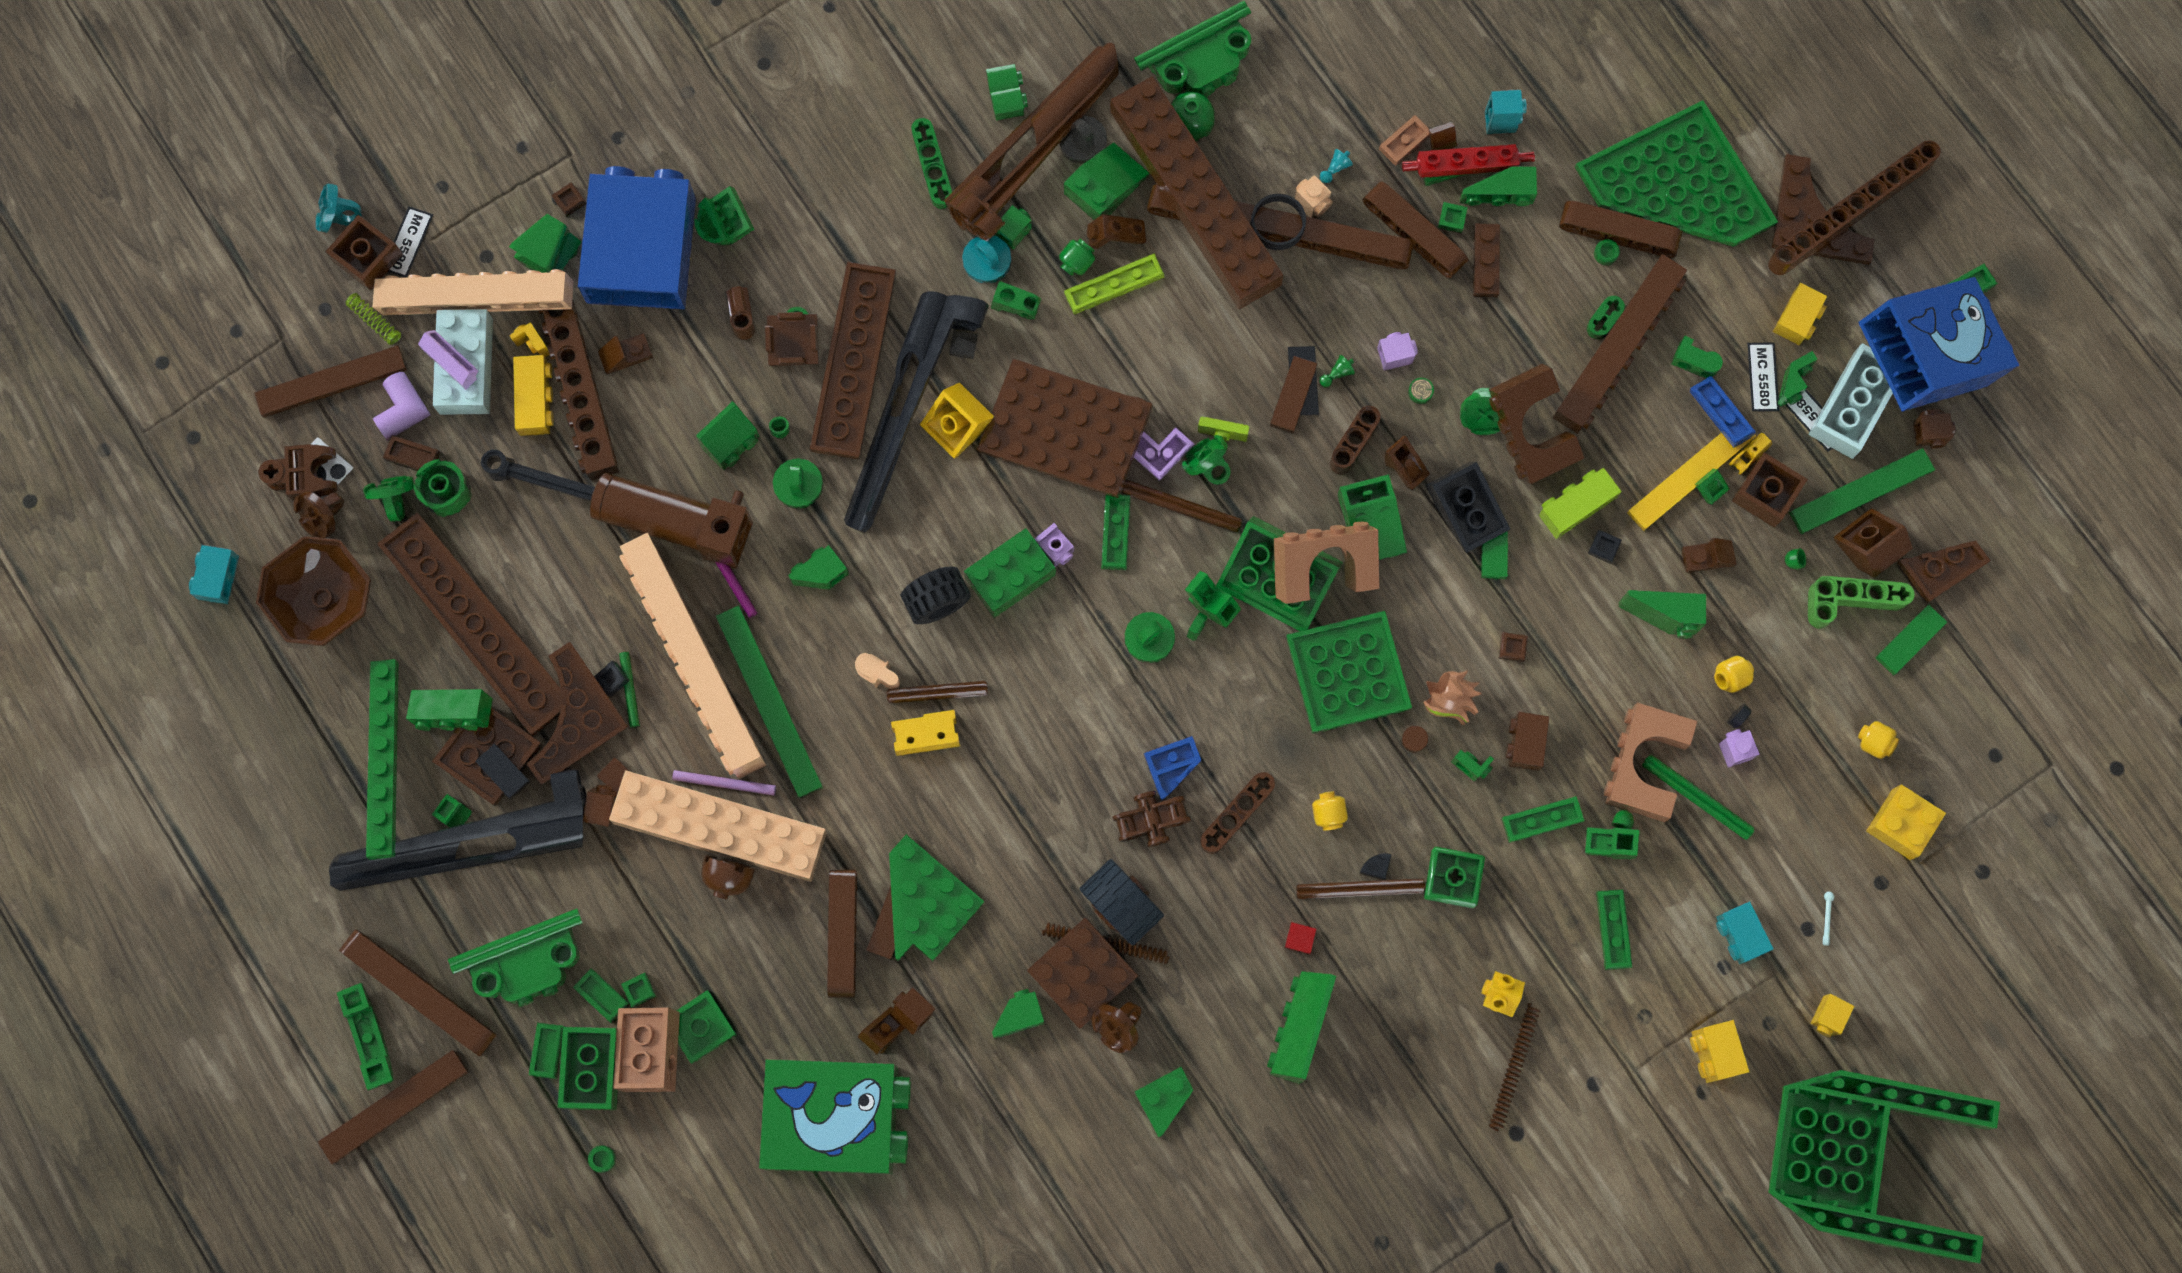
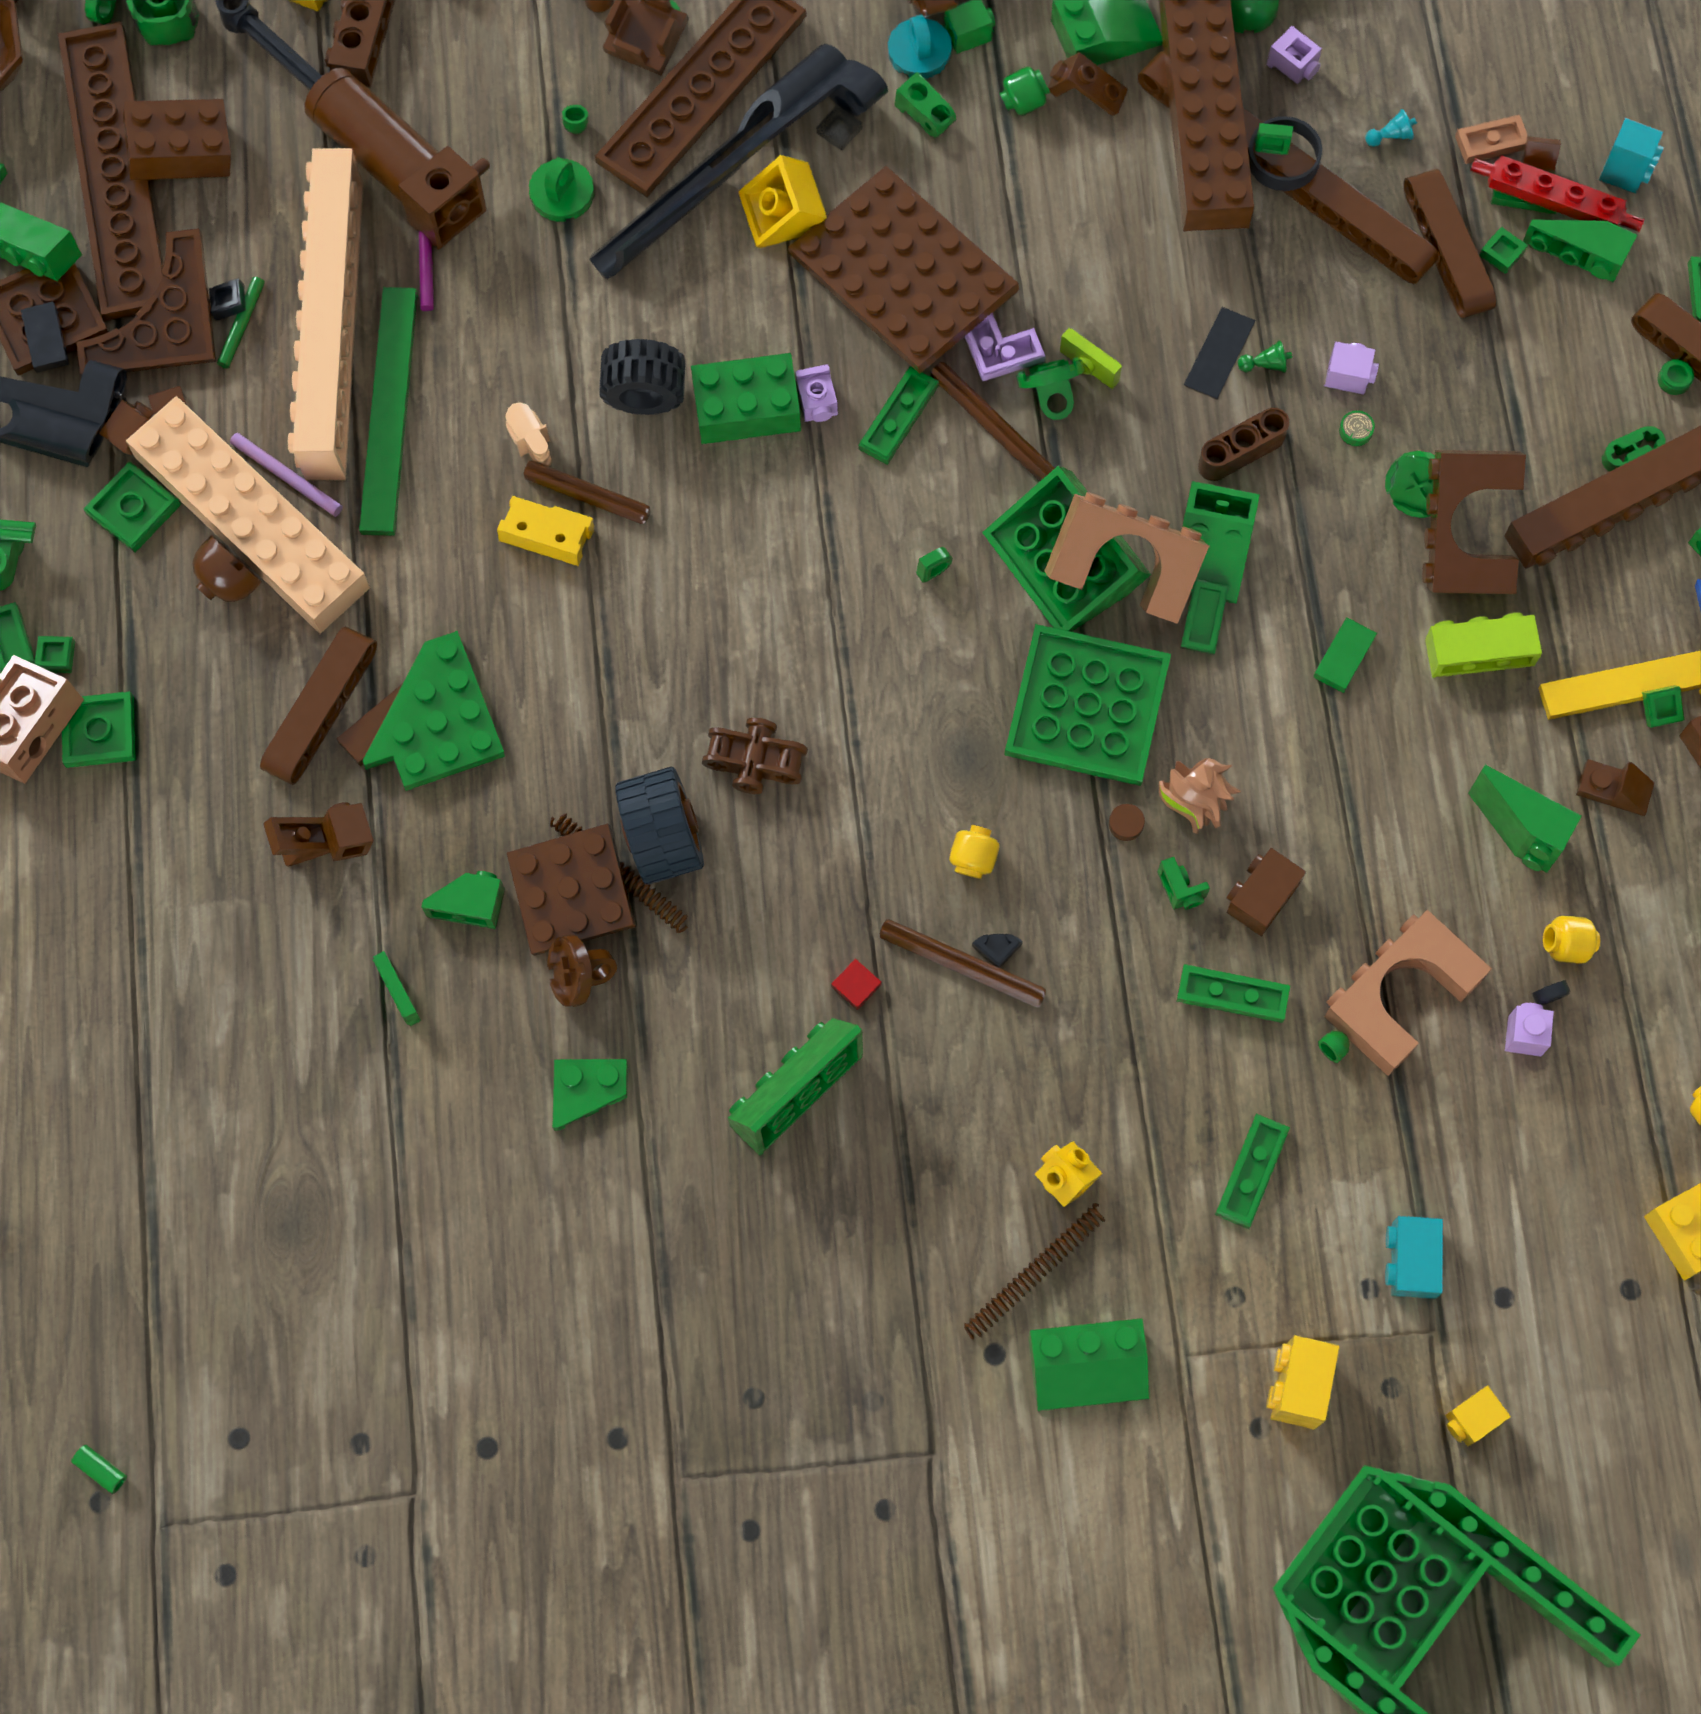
camera: 30 degrees right, 5 degrees down
green slope [696,401,760,471] -> none
green brick [759,1059,911,1175] -> none
green slope [788,545,849,590] -> none
lime tile [1064,253,1164,315] -> none
green tile [1124,612,1175,663] -> none
blue wing [1144,736,1201,801] -> none
green brick [1185,571,1241,628] -> none
reddish brown beam [1200,772,1275,854] -> none
reddish brown tile [1270,356,1318,434] -> none
light nougat brick [1295,175,1333,218] -> none
reddish brown slope [1385,436,1430,490] -> none
green brick [1424,847,1485,908] -> none
black slope [1425,462,1510,553] -> none
reddish brown plate [1473,223,1500,298] -> none
reddish brown tile [1498,632,1528,662] -> none
green brick [1585,827,1640,859] -> none
black tile [1588,530,1622,564] -> none
green axle [1642,755,1755,840] -> none
light aqua hinge [1823,892,1834,946] -> none
none -> green tile [83,461,181,553]
none -> reddish brown brick [123,99,231,180]
none -> green tile [372,951,421,1027]
none -> green slope [1028,1318,1149,1411]
none -> green tile [1180,579,1229,655]
none -> green tile [1255,123,1293,155]
none -> lavender brick [1267,26,1322,84]

